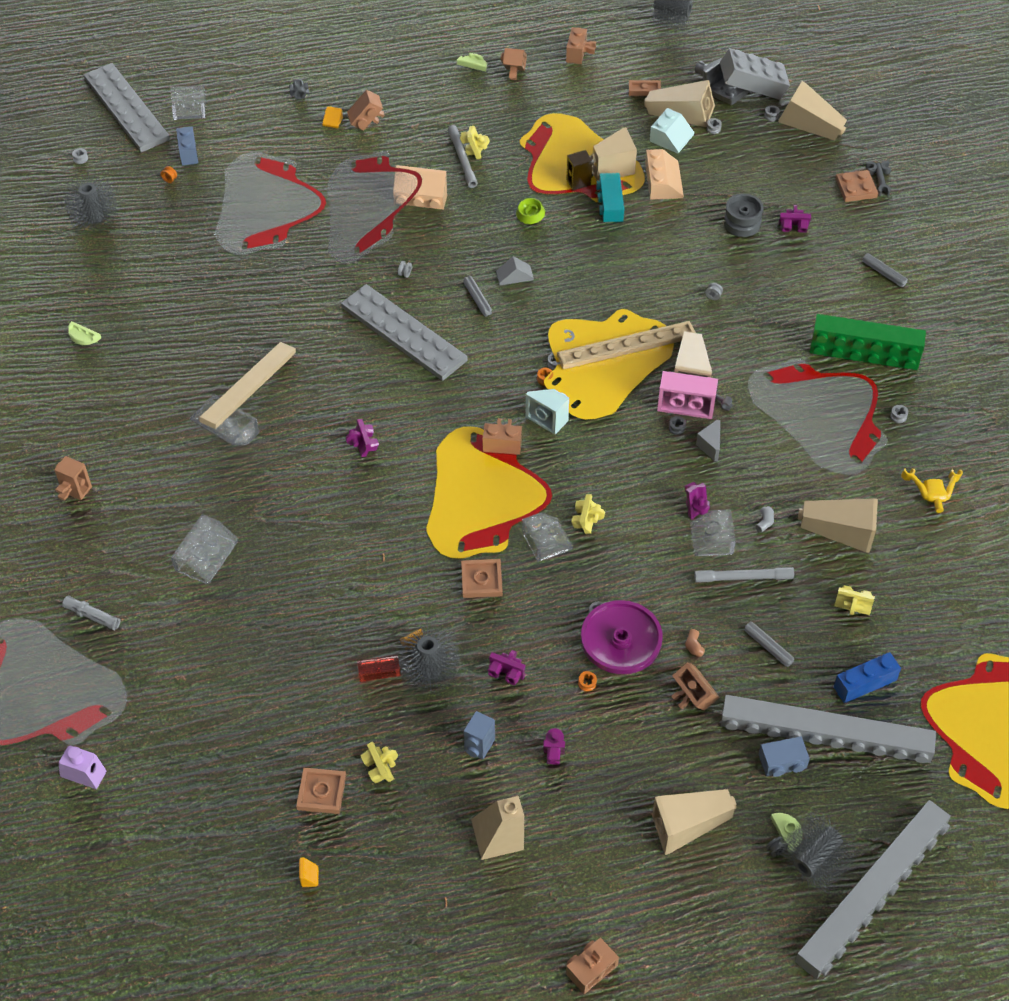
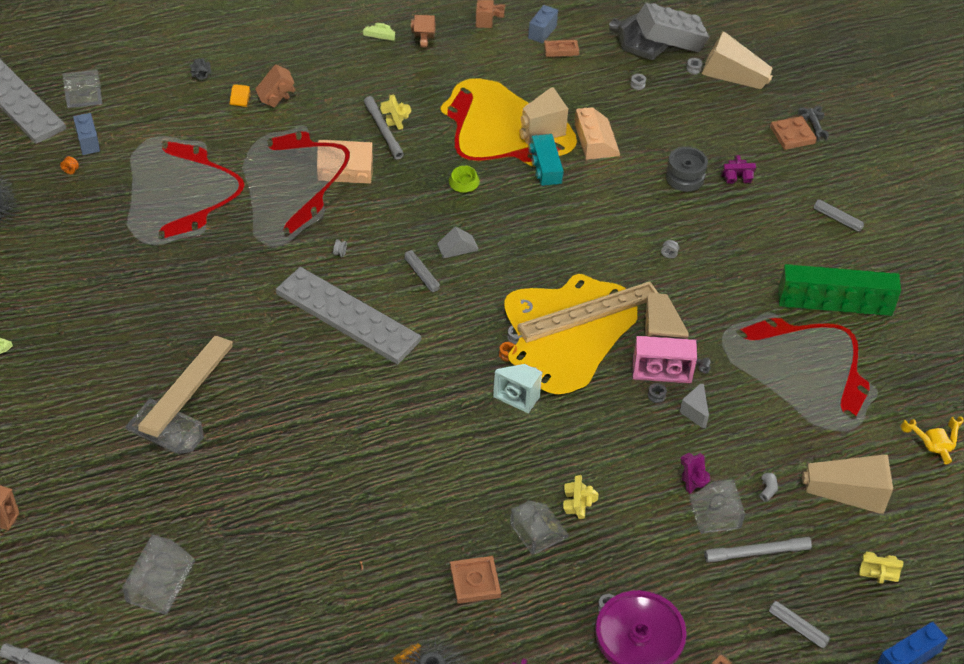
camera: 10 degrees left, 5 degrees down
magenta hips [346,419,379,457] -> none
yellow piece [426,426,552,558] -> none
nougat brick [483,418,522,455] -> none
dark brown brick [566,150,594,190] -> none
tan slope [644,80,715,127] -> none
light aqua slope [650,108,694,153] -> none
nougat arm [685,629,705,657] -> none
light grey bush [890,405,909,423] -> none
none -> sand blue brick [528,5,558,43]

